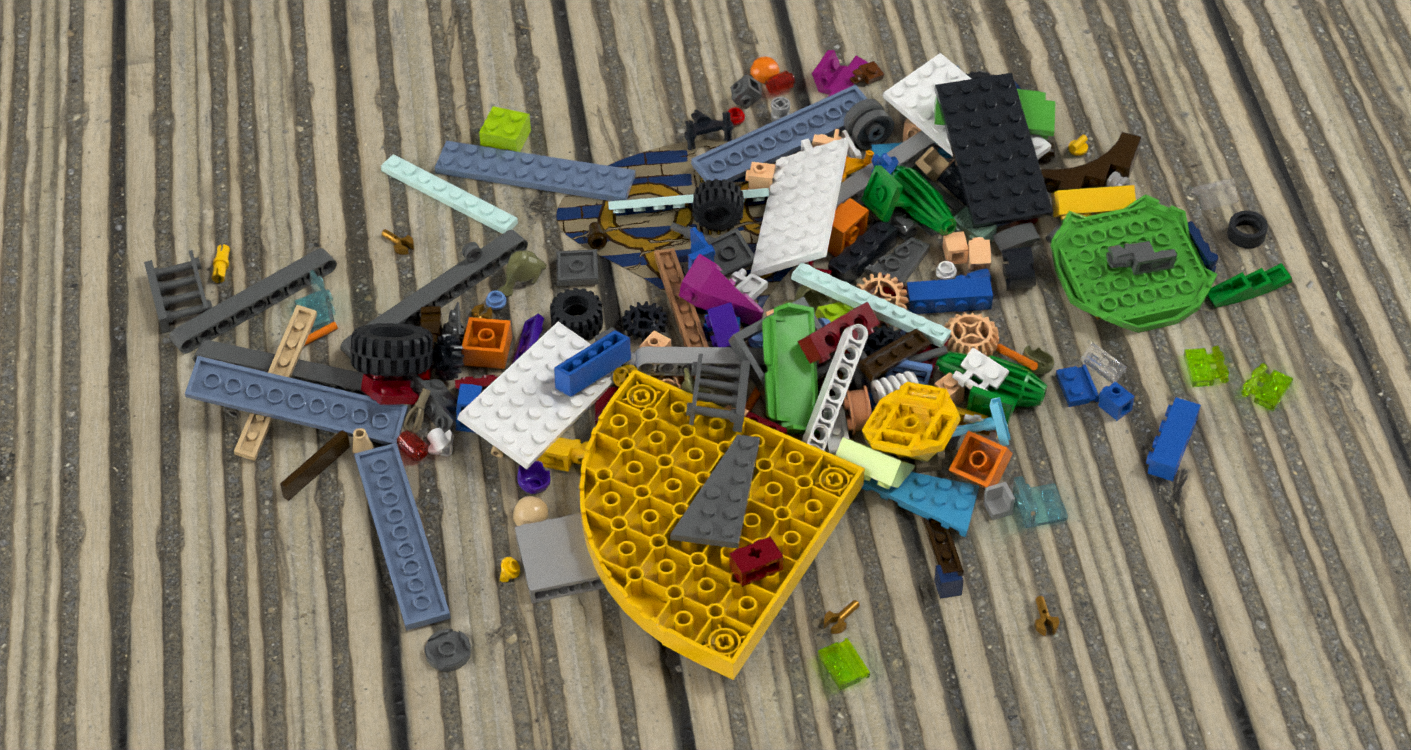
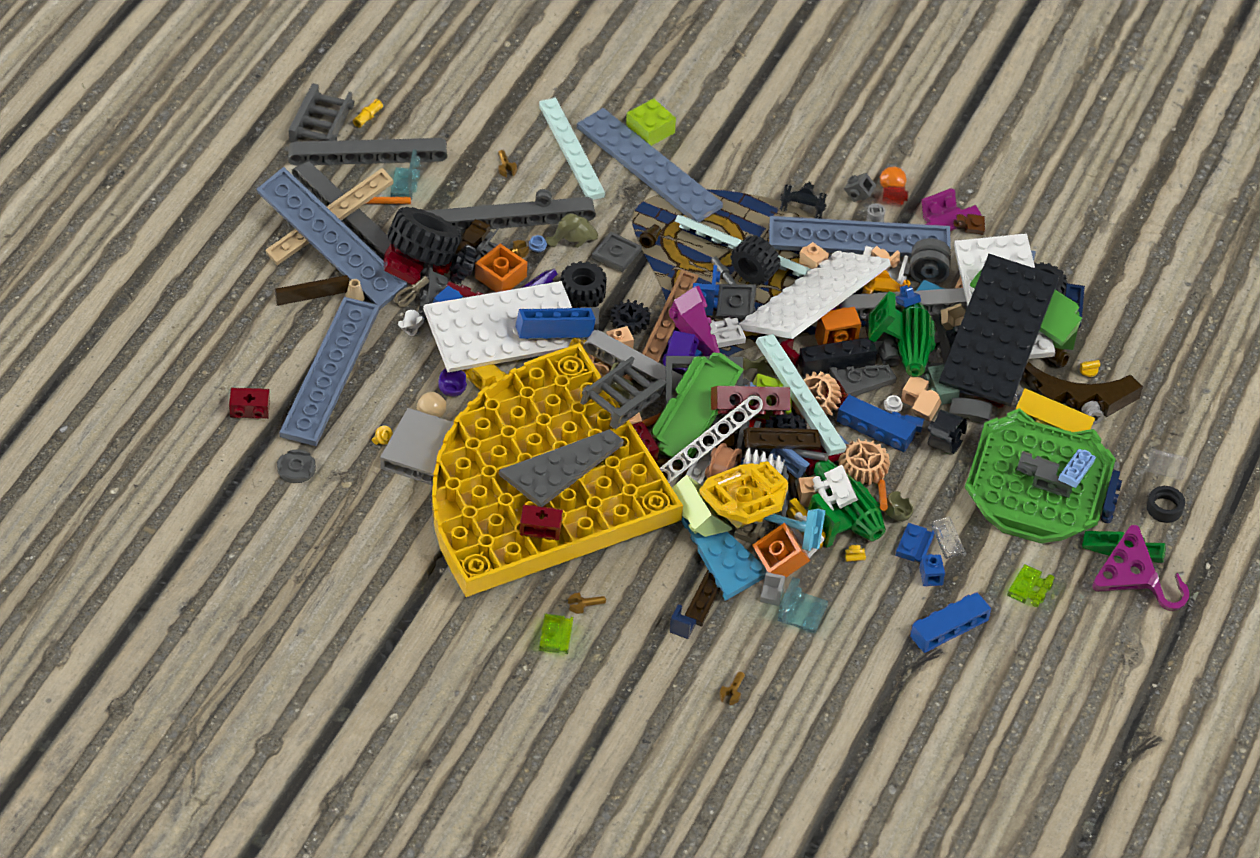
camera: 30 degrees right, 0 degrees up
clear red brick [397,430,429,461] -> none
red plate [728,107,745,125] -> none
clear neon green plate [1241,363,1294,411] -> none
none -> dark red brick [229,387,270,419]
none -> yellow plate [845,545,866,562]
none -> light blue tile [1058,449,1096,488]
none -> magenta piece [1092,525,1189,611]

